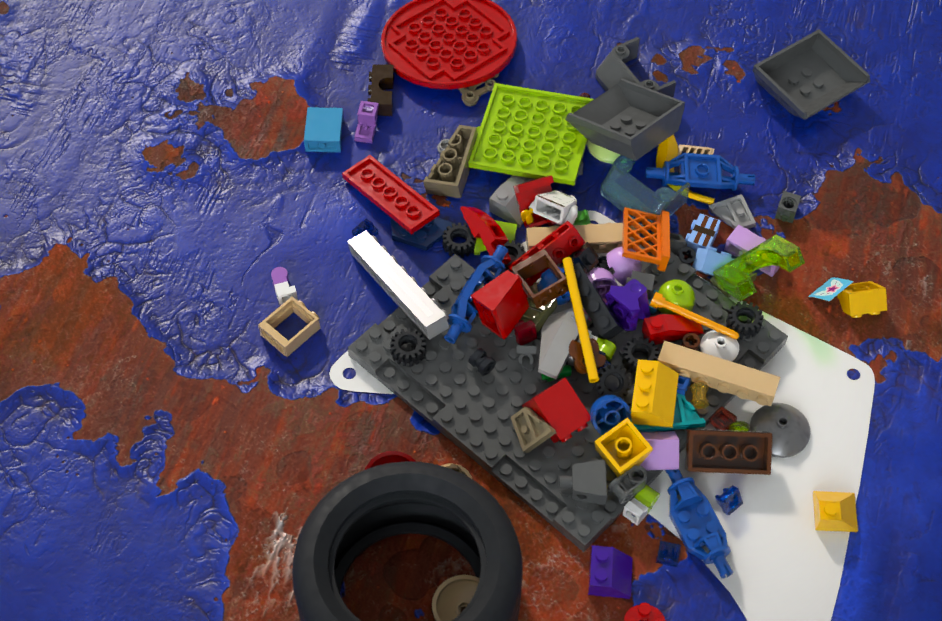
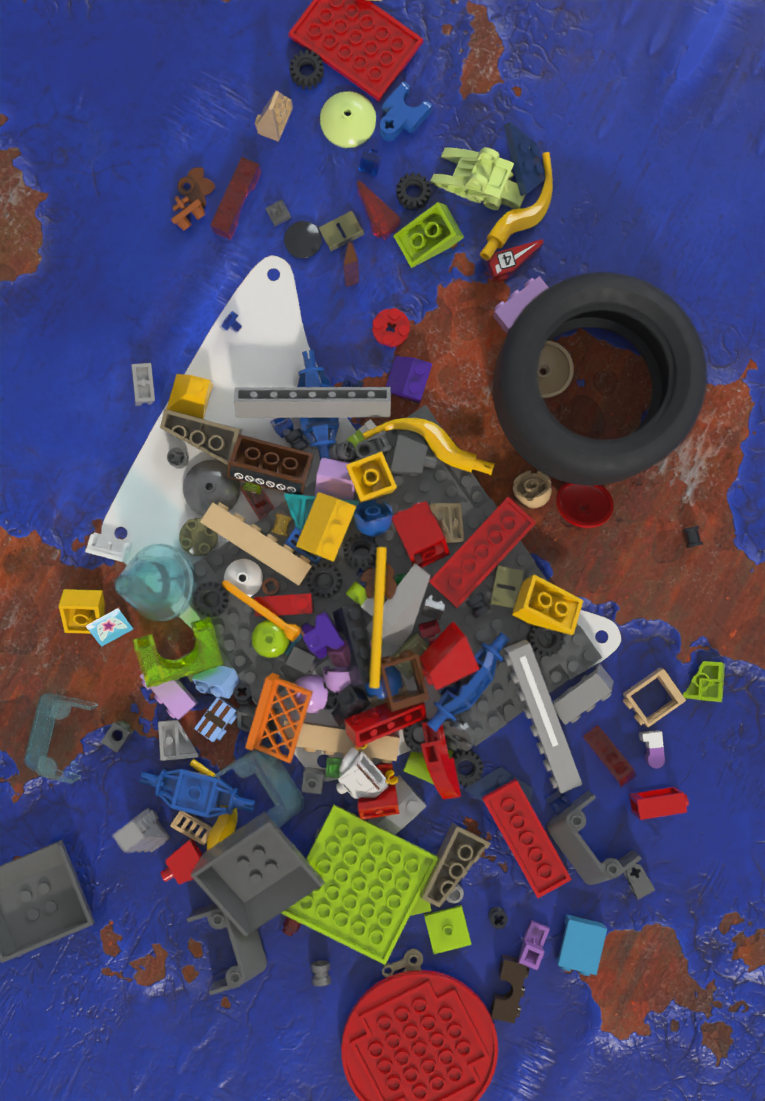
camera: 170 degrees left, 30 degrees up
none -> clear light blue windscreen [24,693,98,784]
none -> white hinge [85,532,132,563]
none -> light grey wedge [113,807,171,852]
none -> clear light blue cone [115,544,196,621]
none -> light grey hinge [131,363,155,406]
none -> dark tan wedge [160,409,242,465]
none -> red torso [160,838,203,884]
none -> dark grey wheel [167,447,189,469]
none -> olive dish [179,518,218,556]
none -> clear blue tile [219,311,242,333]
none -> light grey brick [234,387,391,418]
none -> black wheel [284,428,310,451]
none -> dark grey brick [302,767,326,794]
none -> flat silver wheel [311,960,331,986]
none -> dark grey wheel [329,441,356,462]
none -> yellow animal [362,418,495,475]
none -> lime plate [424,905,471,954]
none -> red plate [429,497,536,608]
none -> dark grey plate [443,717,476,751]
none -> olive piece [489,565,524,609]
none -> black bush [489,907,508,929]
none -> yellow slope [512,574,583,635]
none -> dark grey windscreen [546,790,641,885]
none -> light grey wedge [552,663,614,725]
none -> clear red slope [583,725,636,787]
none -> dark grey piece [623,863,655,900]
none -> red window [629,787,689,820]
none -> black bush [682,526,703,548]
none -> lime slope [683,661,725,702]

